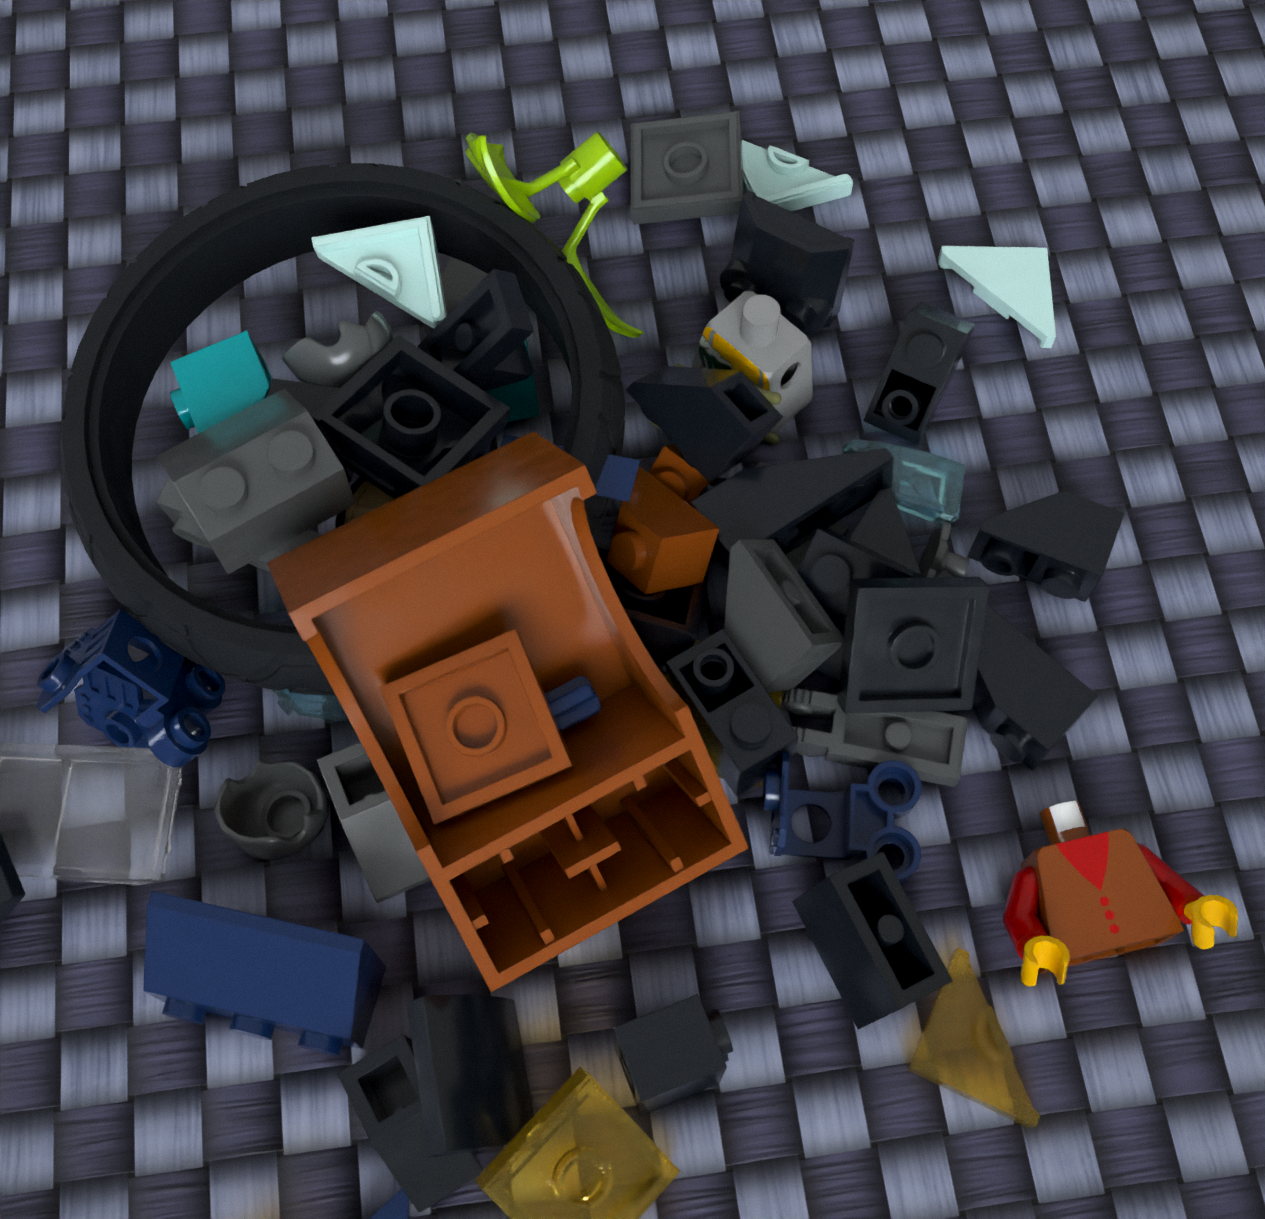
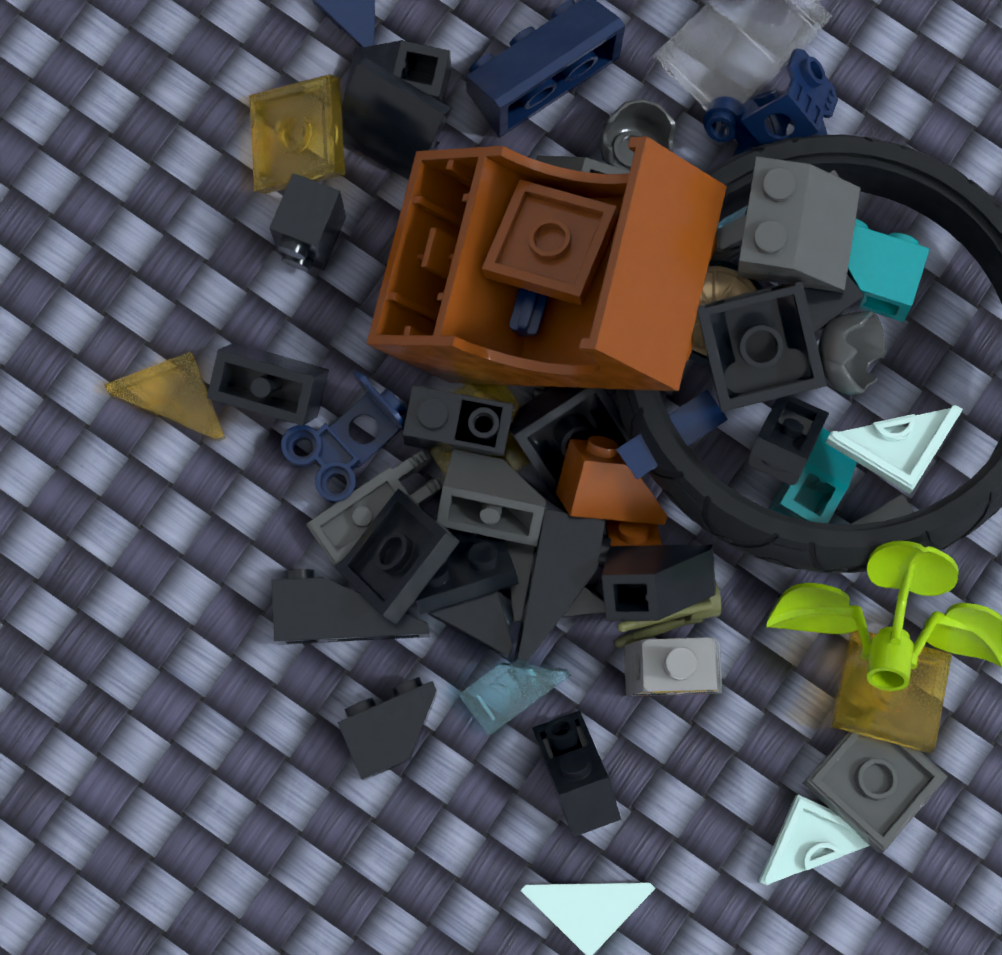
camera: 130 degrees right, 15 degrees up
black slope [720,190,855,336] -> none
dark grey plant [918,521,969,578] -> none
torso [1002,801,1238,987] -> none
none -> clear yellow tile [831,630,952,753]

